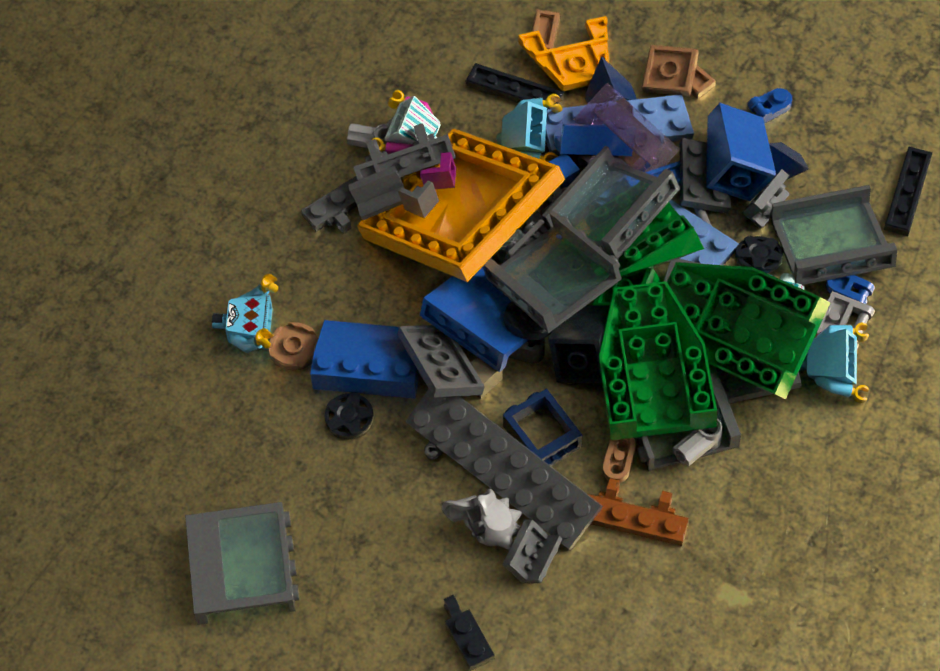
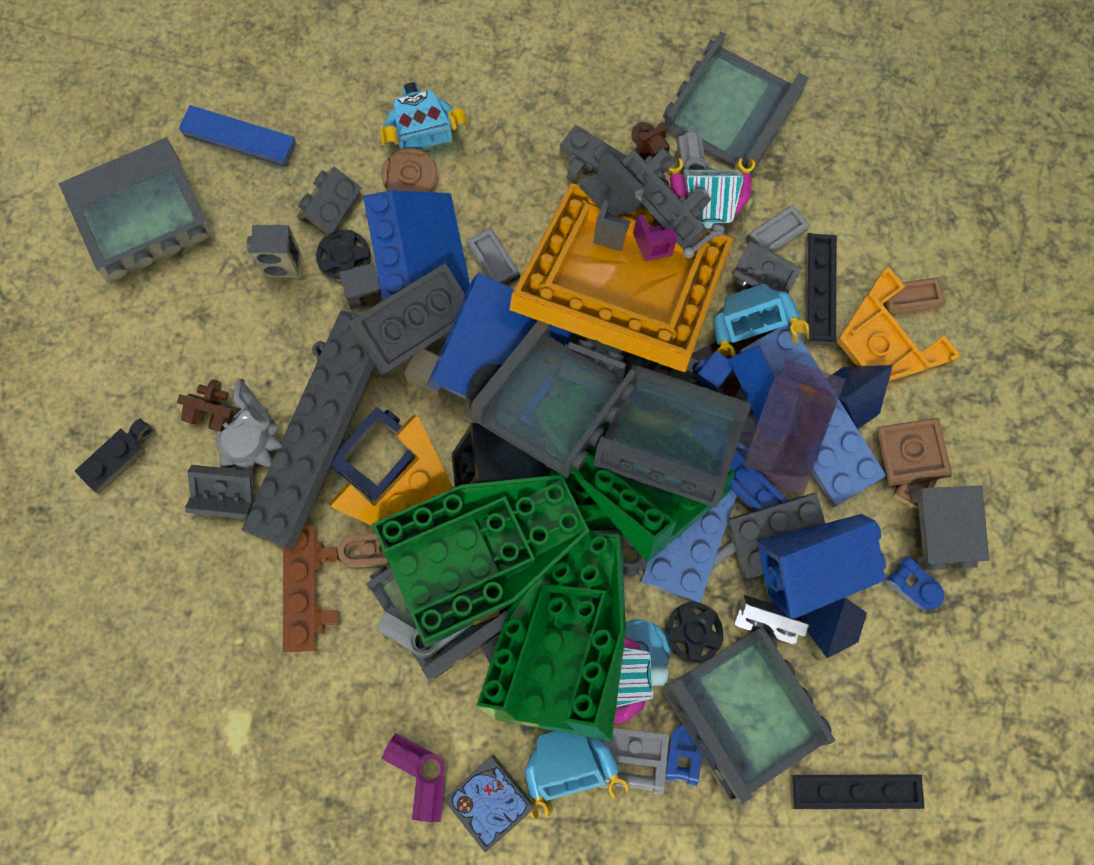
camera: 65 degrees right, 15 degrees up
none -> reddish brown hips [177,379,241,432]
none -> blue tile [179,105,296,165]
none -> dark grey brick [247,225,300,277]
none -> dark grey bracket [297,166,362,235]
none -> light orange wing [328,415,453,525]
none -> dark grey panel [339,263,381,310]
none -> magenta piece [381,733,448,822]
none -> tile [443,755,536,853]
none -> light grey tile [467,228,520,285]
none -> reddish brown hips [631,121,670,160]
none -> clear light blue panel [663,32,809,176]
none -> light grey hinge [683,224,725,259]
none -> dark grey bracket [732,241,802,293]
none -> light grey tile [746,204,810,253]
none -> dark grey panel [909,485,990,570]

